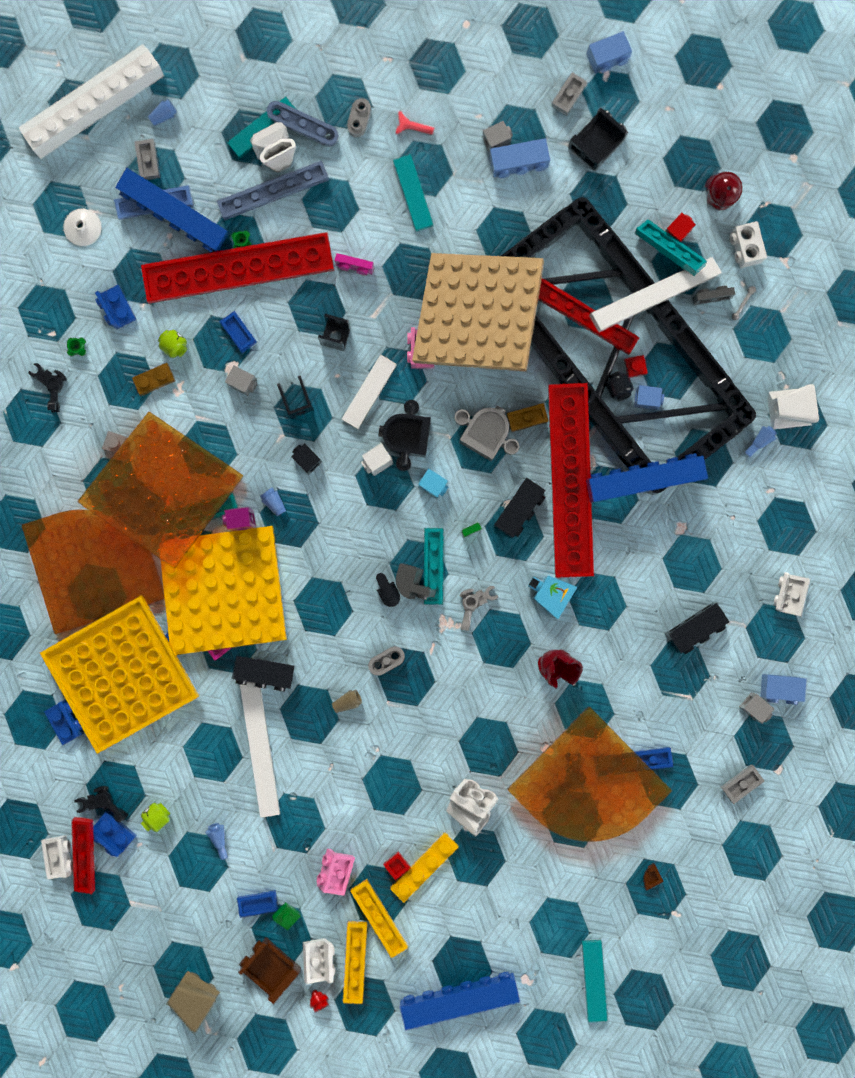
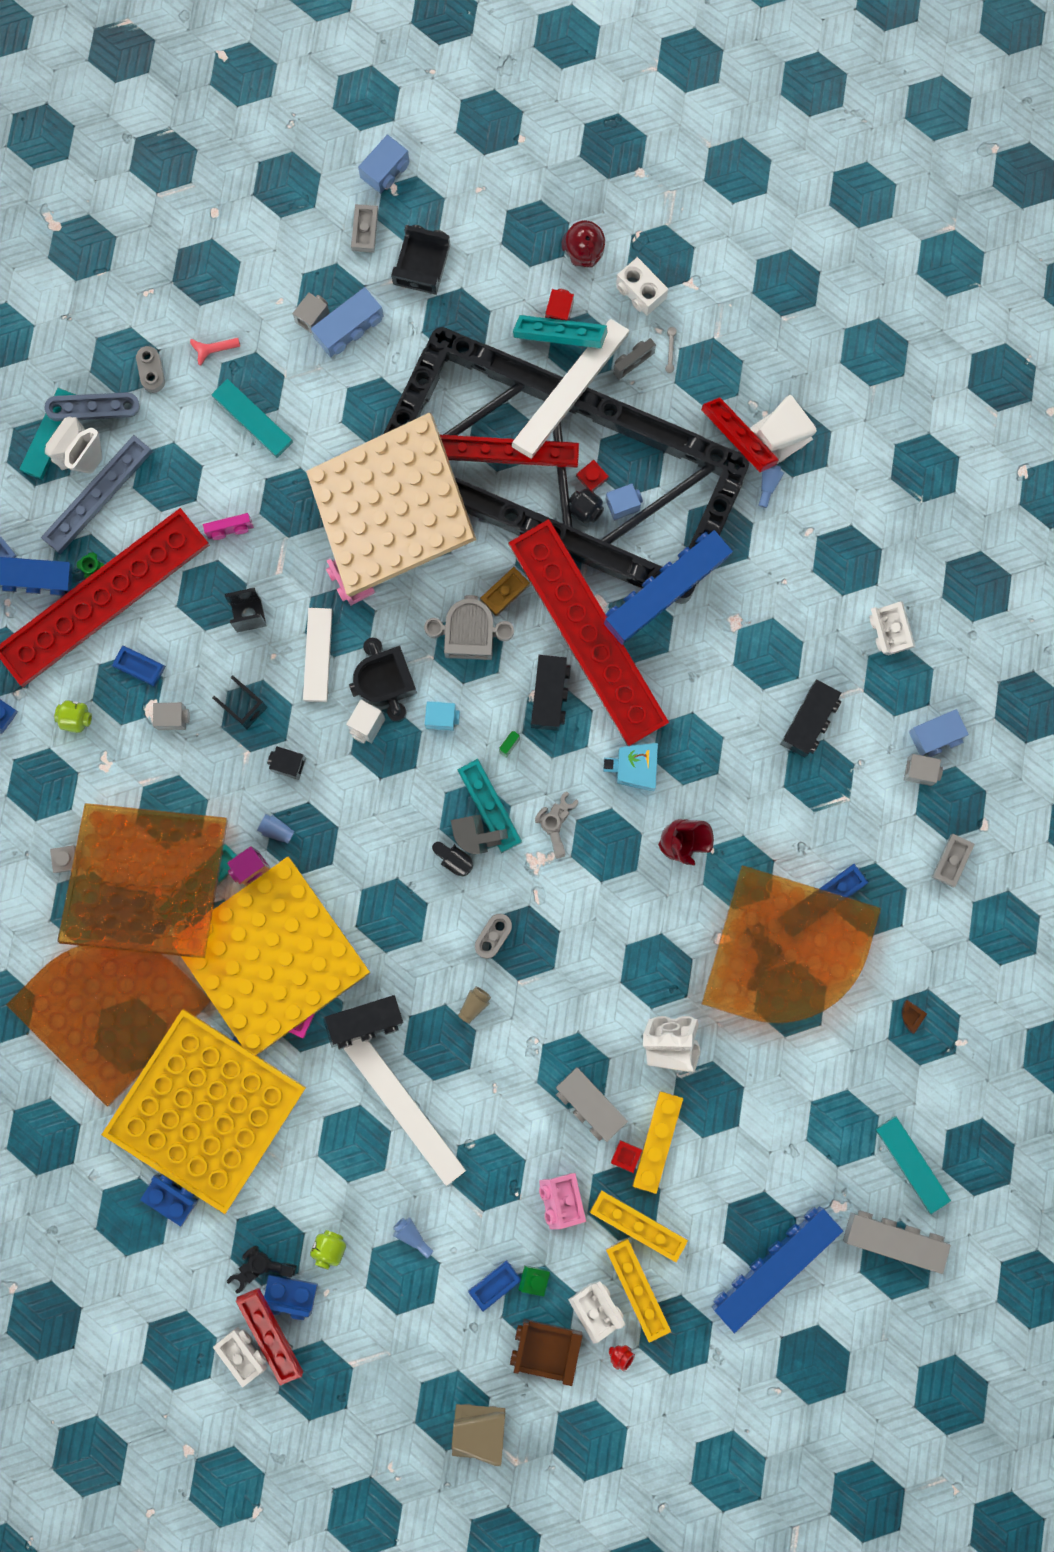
camera: 25 degrees left, 5 degrees down
pearl gold plate [132,363,176,396] -> none
none -> light grey brick [556,1067,628,1142]
none -> red tile [701,397,779,472]
none -> light grey brick [843,1210,951,1274]

